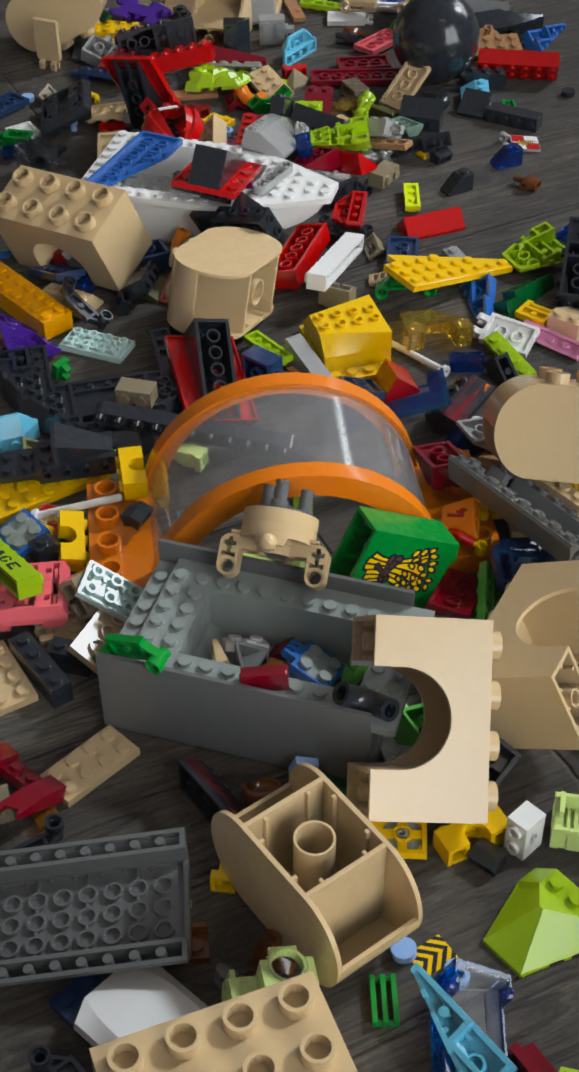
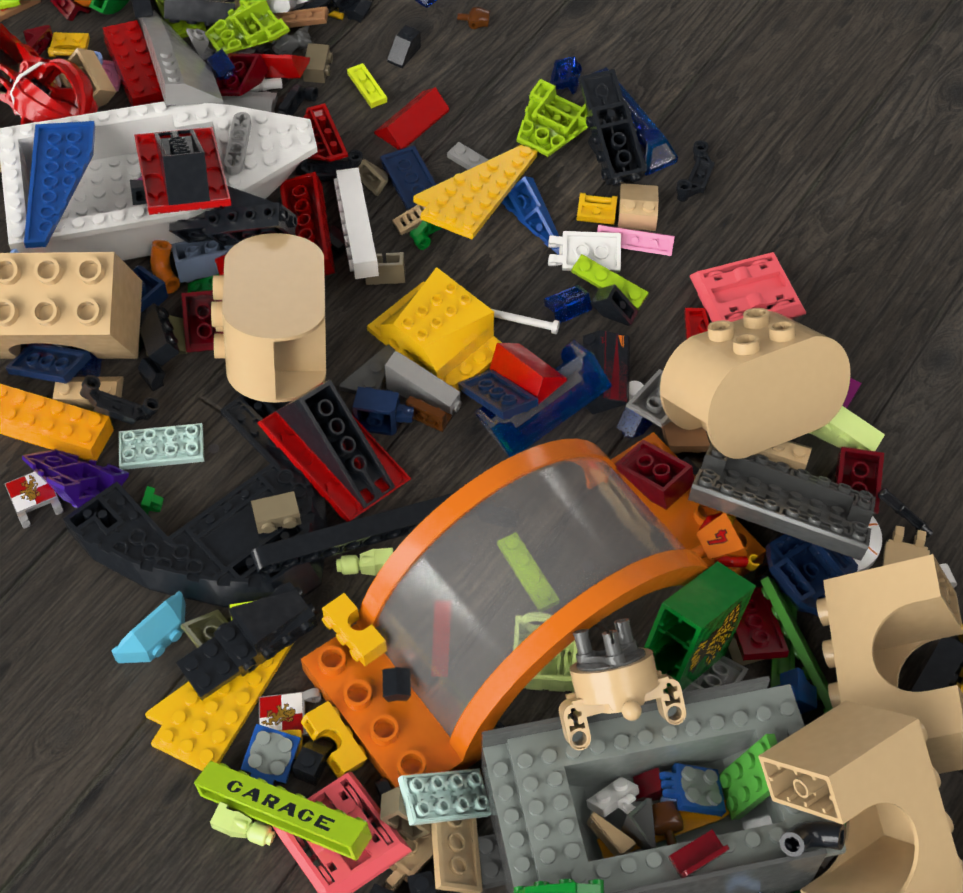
camera: 30 degrees left, 15 degrees up
white bar [31,494,123,522] -> none
lime plate [243,330,294,366] -> none
clear yellow wedge [399,309,475,351] -> none
dark green wedge [493,273,555,319] -> none

